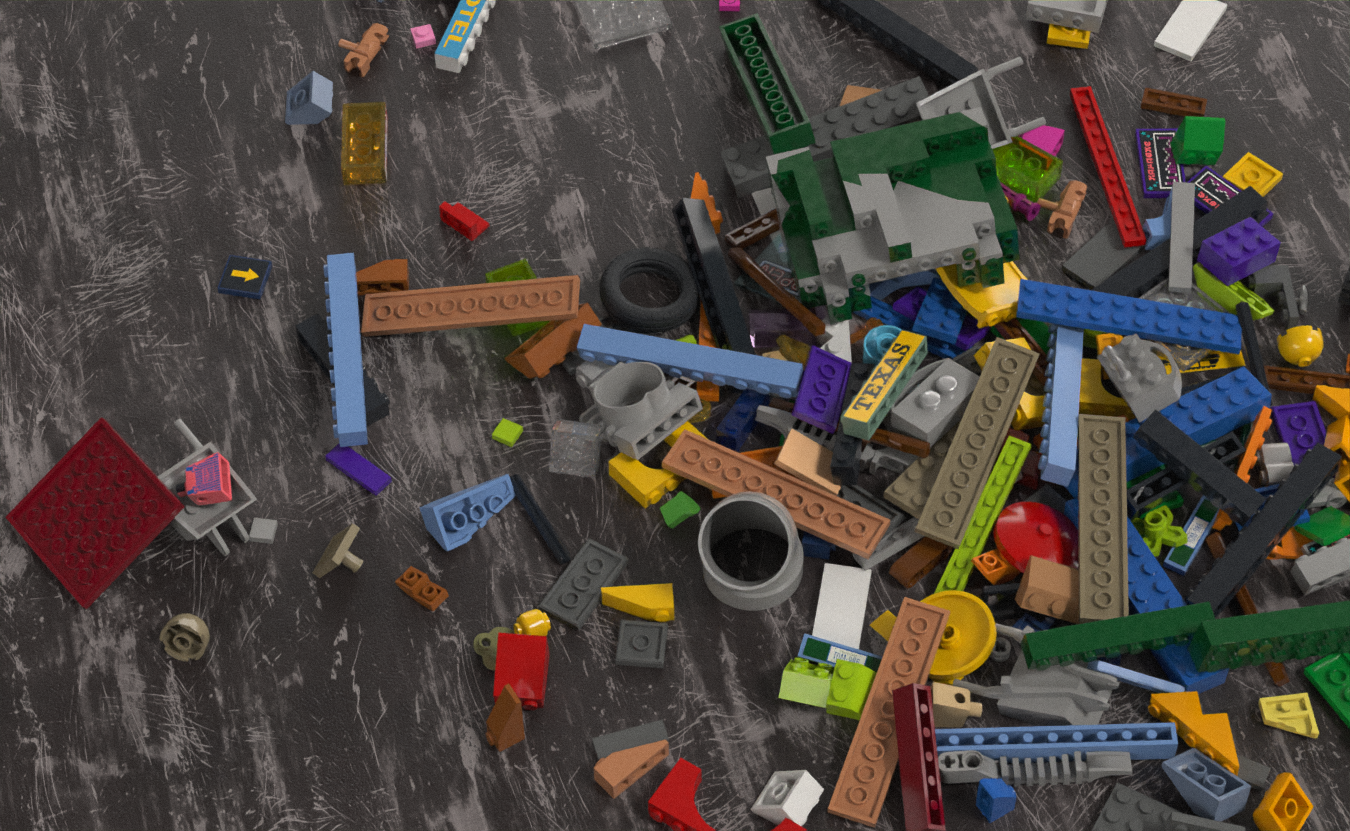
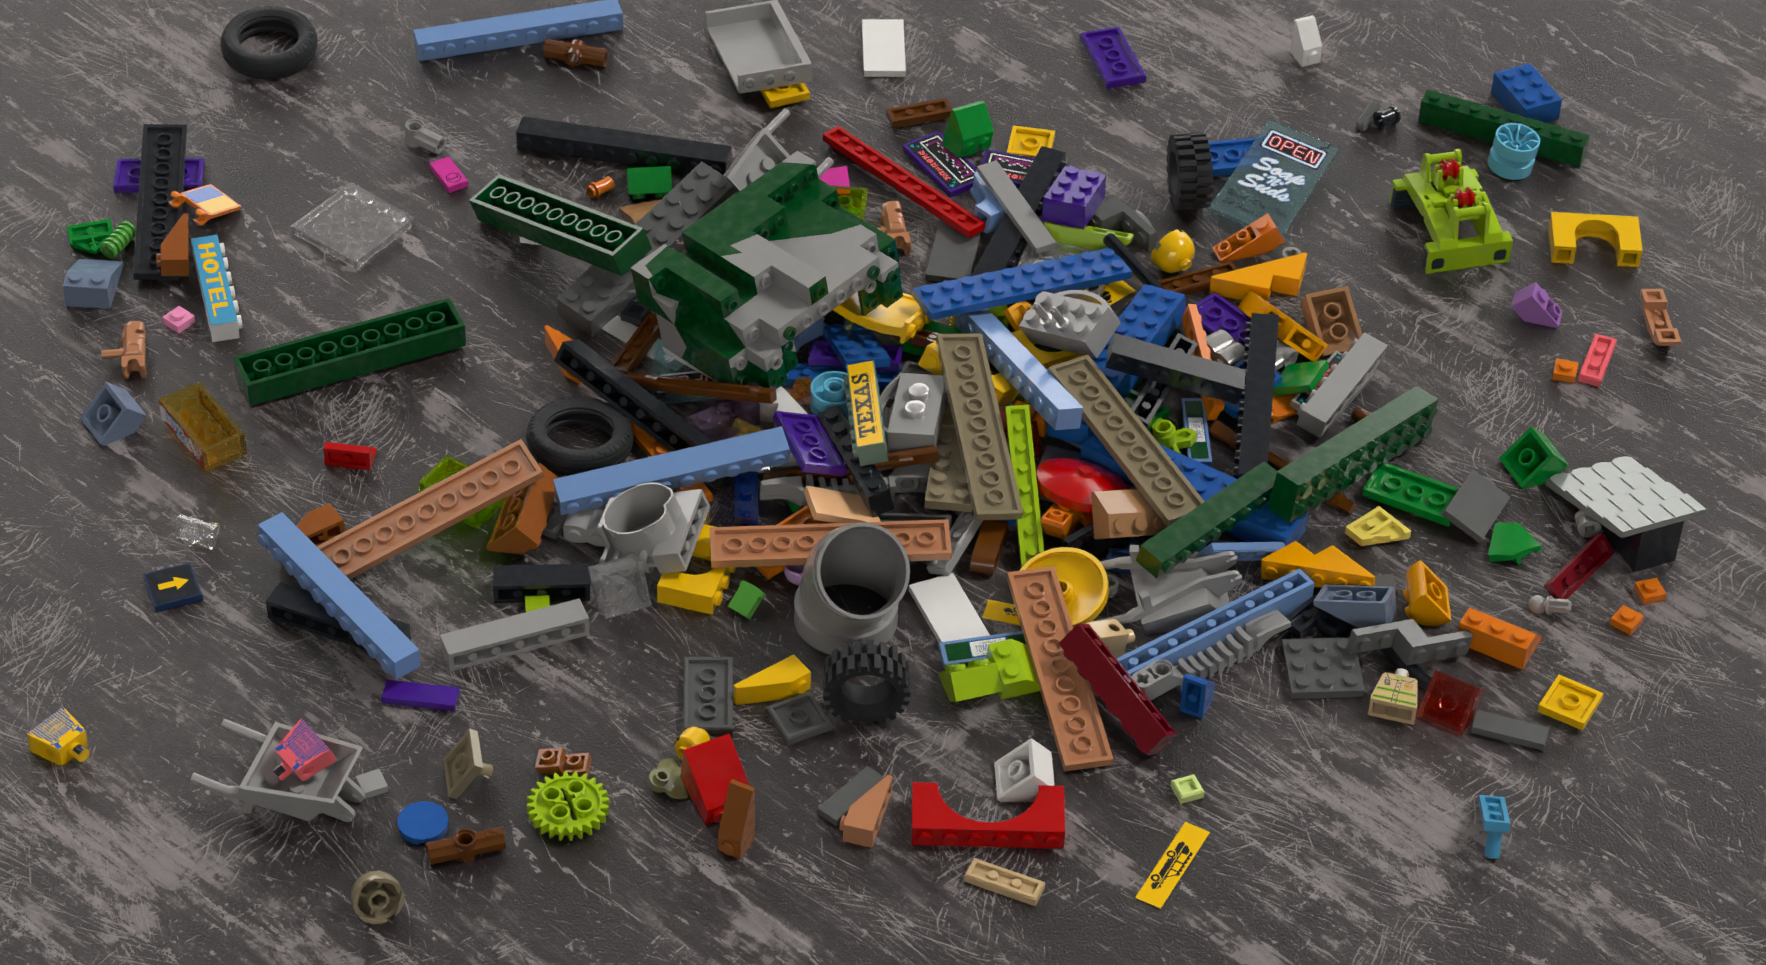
camera: 35 degrees left, 10 degrees down
dark red plate [5,417,185,609] -> none
medium blue wedge [420,474,516,551] -> none
black axle [510,474,571,564] -> none
none -> yellow torso [27,707,89,765]
none -> clear hips [174,514,220,550]
none -> dark green brick [233,298,466,406]
none -> blue tile [397,801,449,845]
none -> reddish brown piece [425,827,506,865]
none -> light grey brick [440,598,590,672]
none -> black brick [493,563,591,603]
none -> lime gear [527,771,609,841]
none -> orange pin [586,176,615,199]
none -> green slope [626,166,672,200]
none -> black tyre [823,640,910,726]
none -> black plate [1286,596,1350,638]

